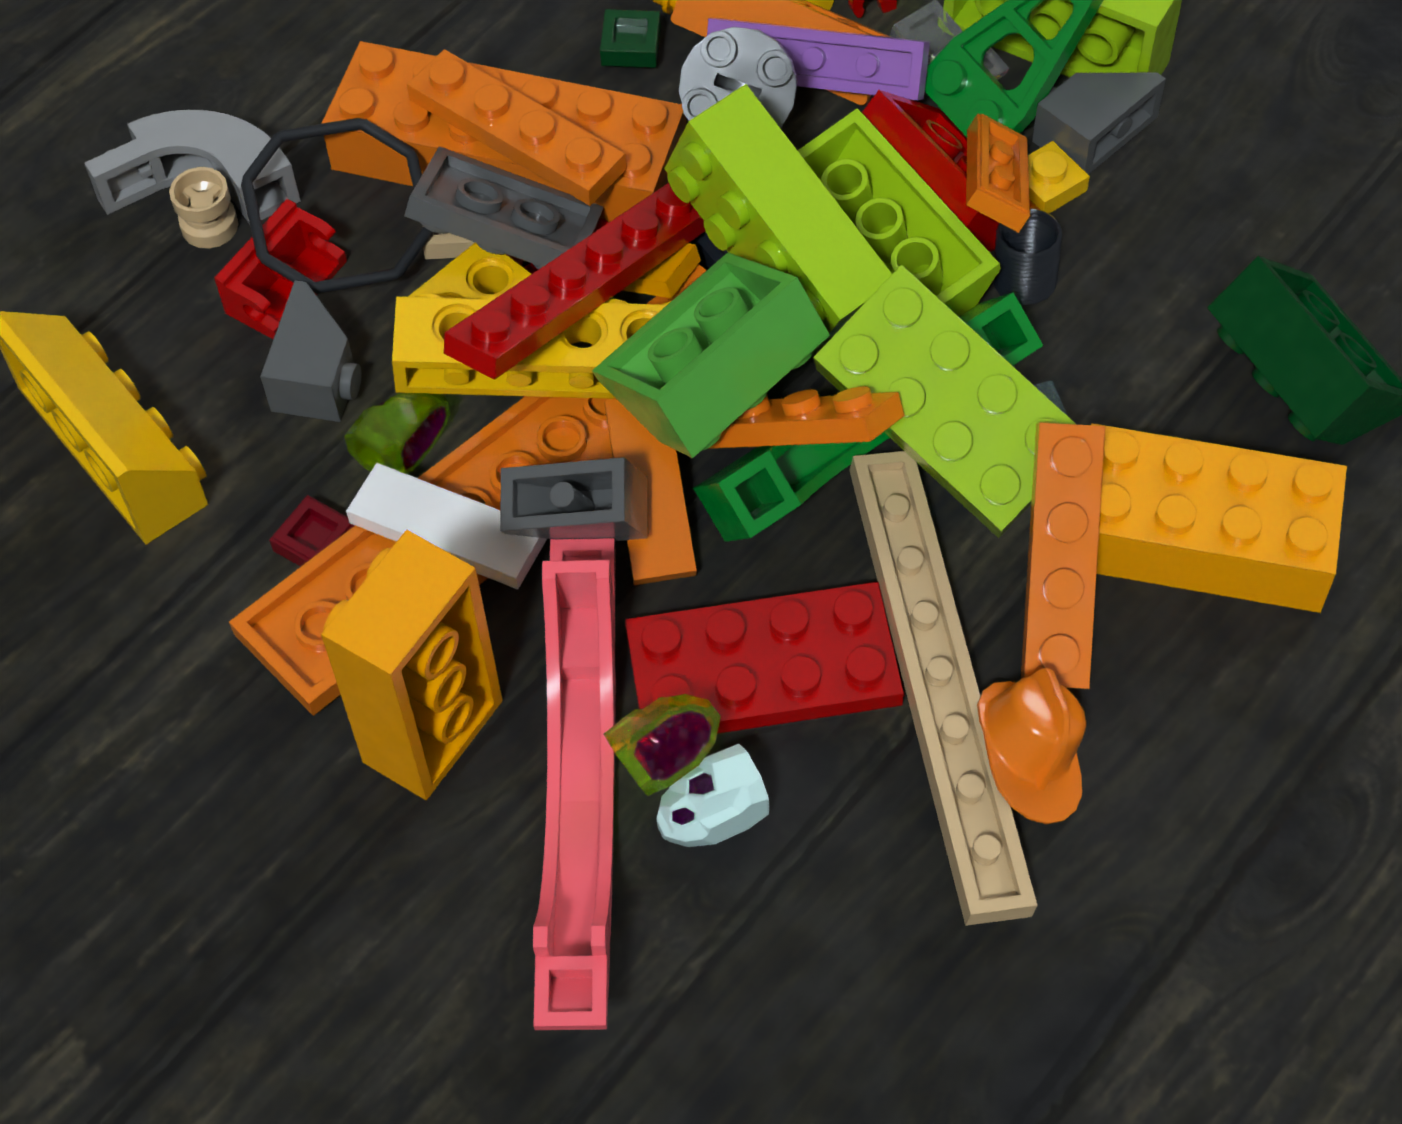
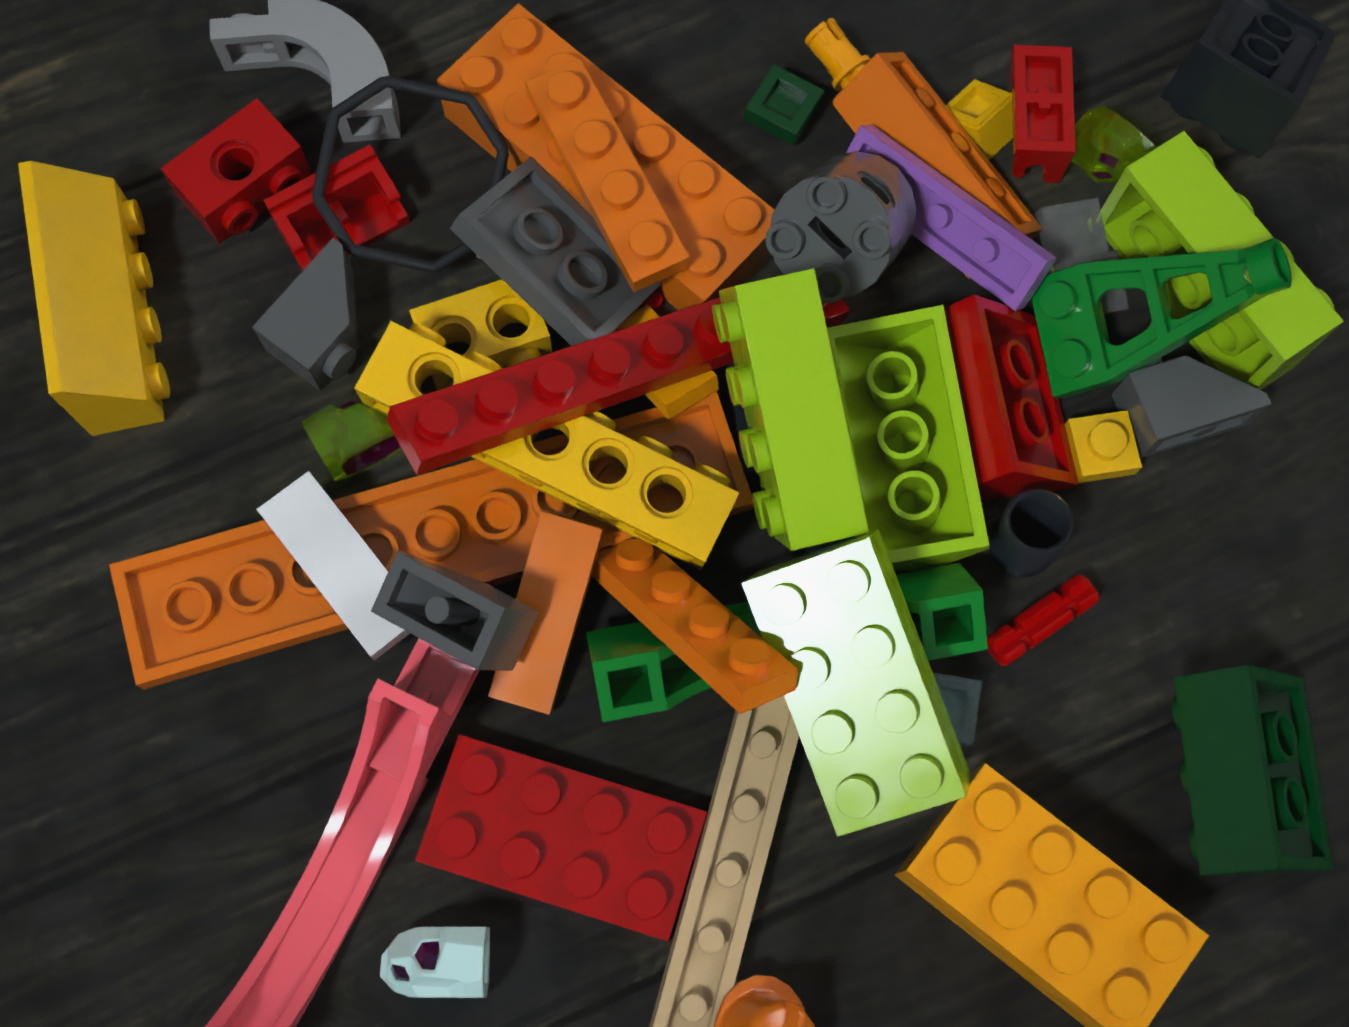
camera: 20 degrees right, 15 degrees up
tan wheel [169,167,238,249] -> none
dark red tile [269,495,355,567] -> none
light orange brick [321,530,503,801] -> none
bright green slope [592,253,830,458] -> none
rock [604,694,721,796] -> none
orange tile [966,113,1030,233] -> none
orange plate [1021,422,1105,689] -> none
none -> red brick [161,98,312,244]
none -> red axle [987,574,1099,666]

